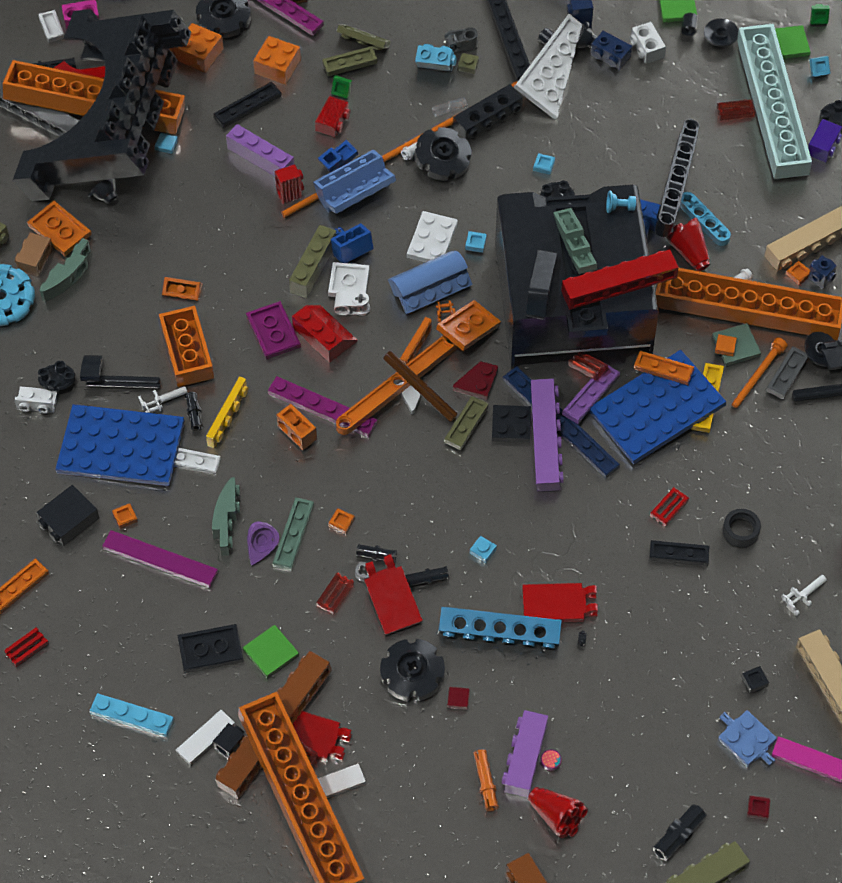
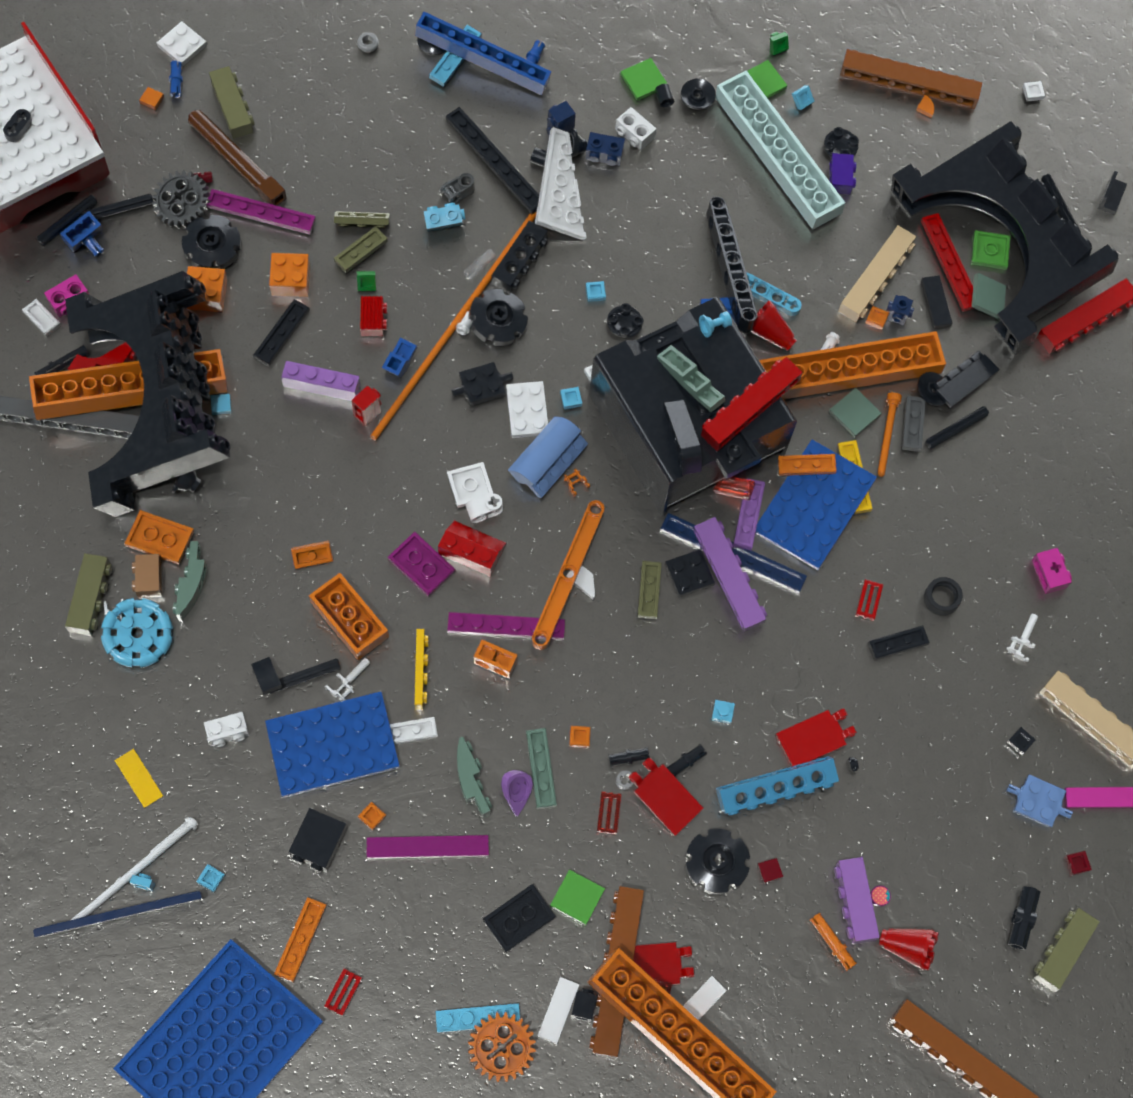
camera: 30 degrees left, 10 degrees up
black dish [38,361,76,391] -> none
black pin [185,392,204,431] -> none
olive brick [289,225,337,299] -> none
medium blue brick [313,150,396,214] -> none
blue brick [331,223,374,263] -> none
reddish brown axle [383,351,457,421] -> none
orange tile [400,317,432,364] -> none
orange plate [436,300,501,351] -> none
dark red wing [452,361,498,400] -> none
olive plate [458,53,479,74] -> none
orange tile [715,334,737,356] -> none
clear red tile [717,99,755,121] -> none
none -> black plate [451,362,514,406]
none -> orange gear [468,1011,536,1082]

